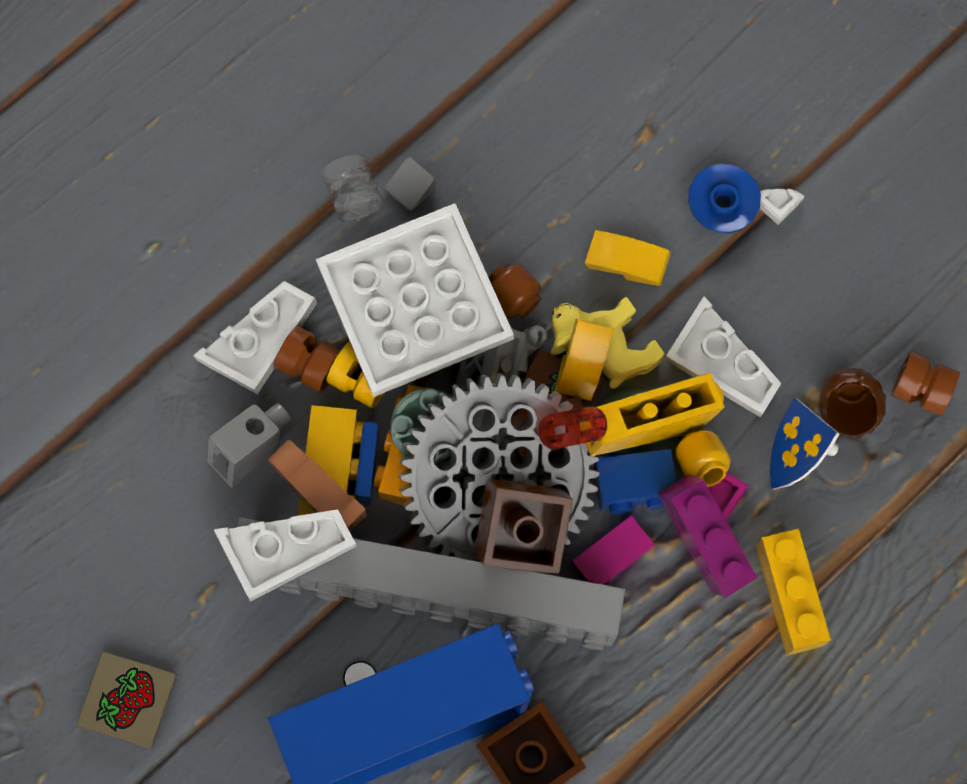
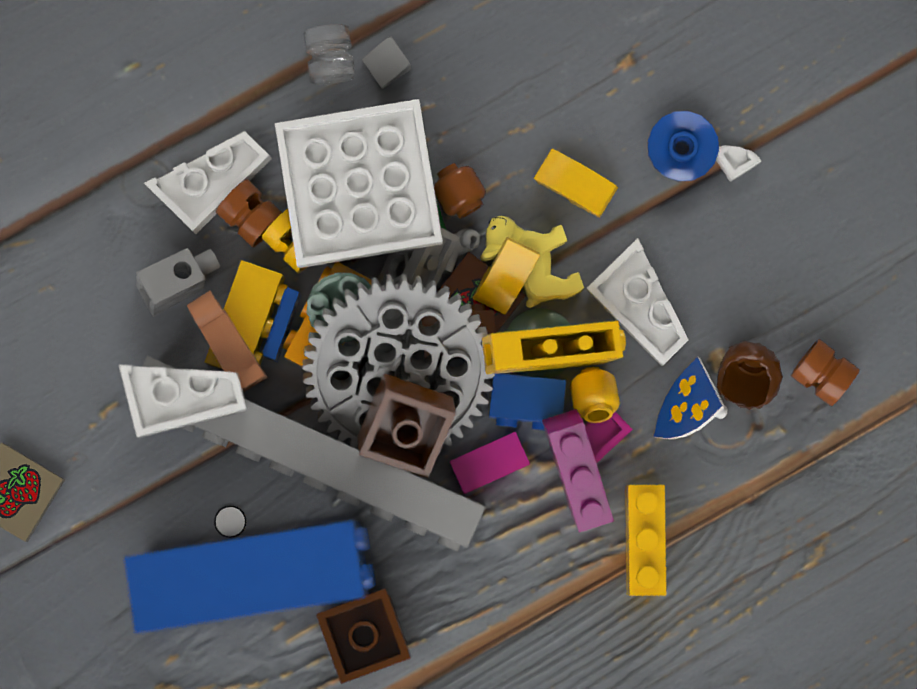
camera: 20 degrees right, 10 degrees up
clear red beam [538,407,607,449] -> none

